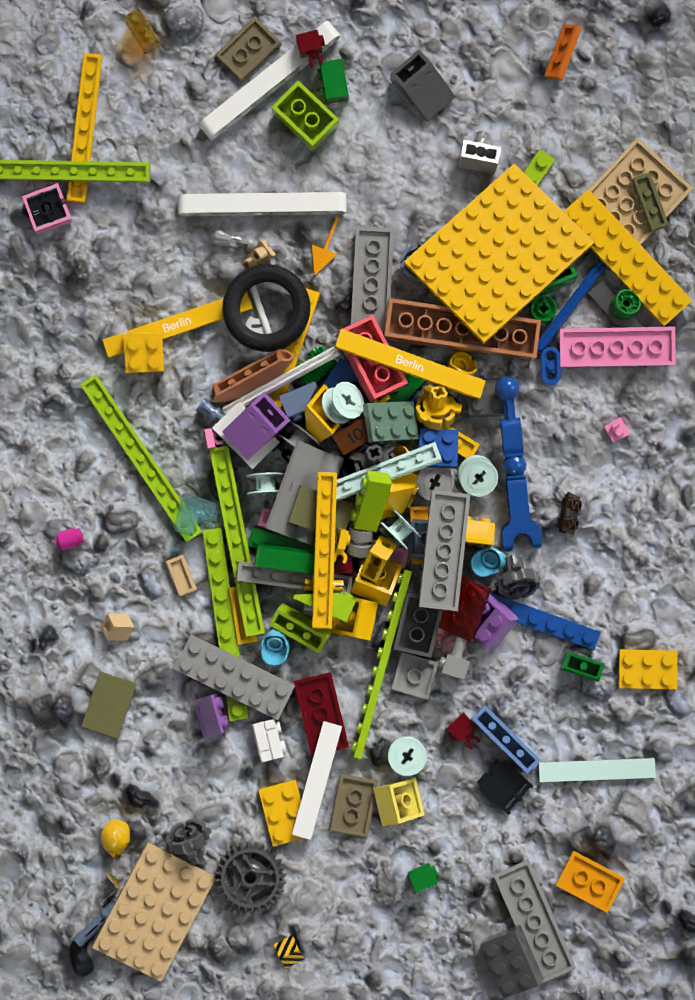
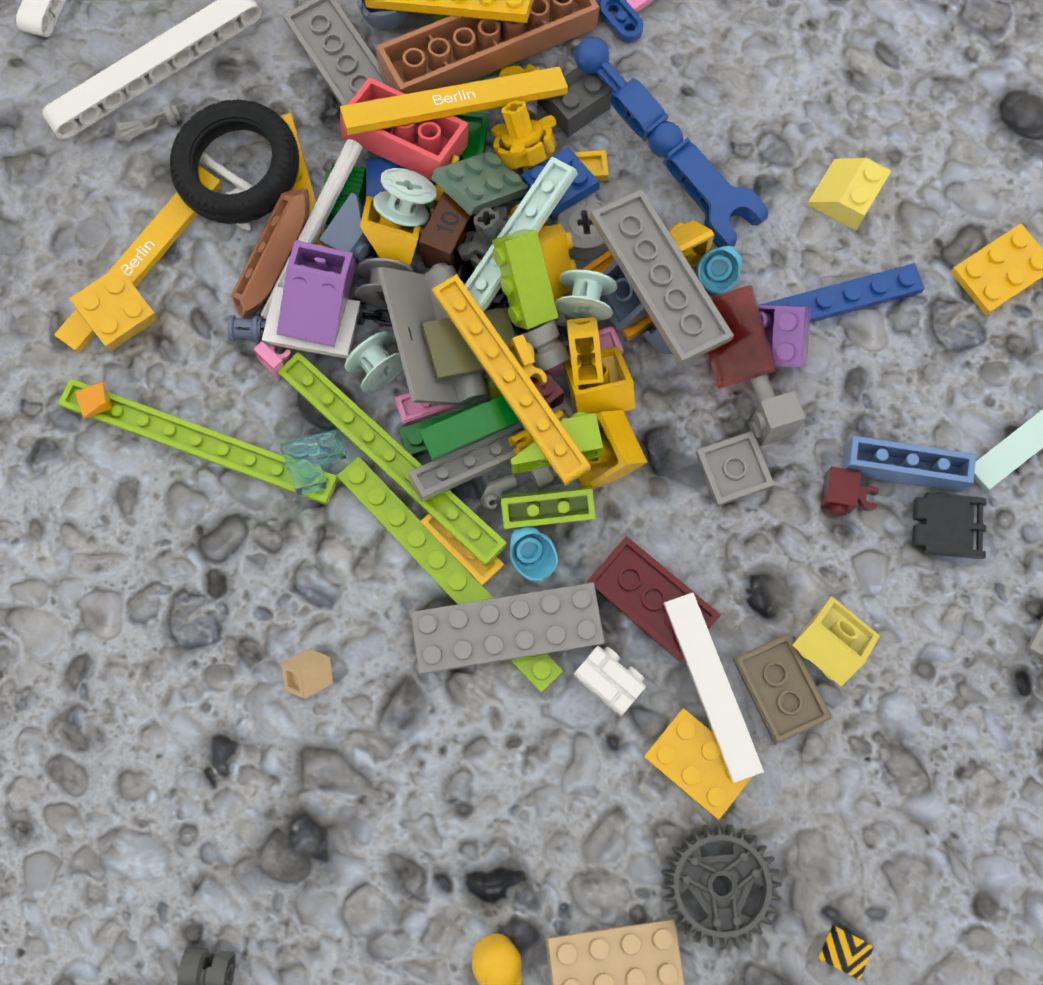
camera: 30 degrees left, 10 degrees down
dark pink brick [54,527,84,551] -> none
olive tile [81,671,137,739] -> none
tan tile [165,554,197,597] -> none
dark grey piece [166,819,212,866] -> none
medium lavender slope [194,694,229,737] -> none
tan hips [241,239,276,270] -> none
light orange piece [312,216,339,275] -> none
lime plate [351,570,412,759] -> none
light aqua piece [388,737,427,776] -> none
dark grey brick [393,592,442,658] -> none
green brick [408,863,440,893] -> none
light aqua piece [458,455,498,497] -> none
dark grey piece [494,555,541,600] -> none
dark brown hinge [557,492,582,535] -> none
green brick [560,651,604,682] -> none
bright pink tile [603,417,630,444] -> none
none -> light orange slope [75,381,113,419]
none -> light grey arm [481,473,518,510]
none -> light yellow slope [807,158,891,231]

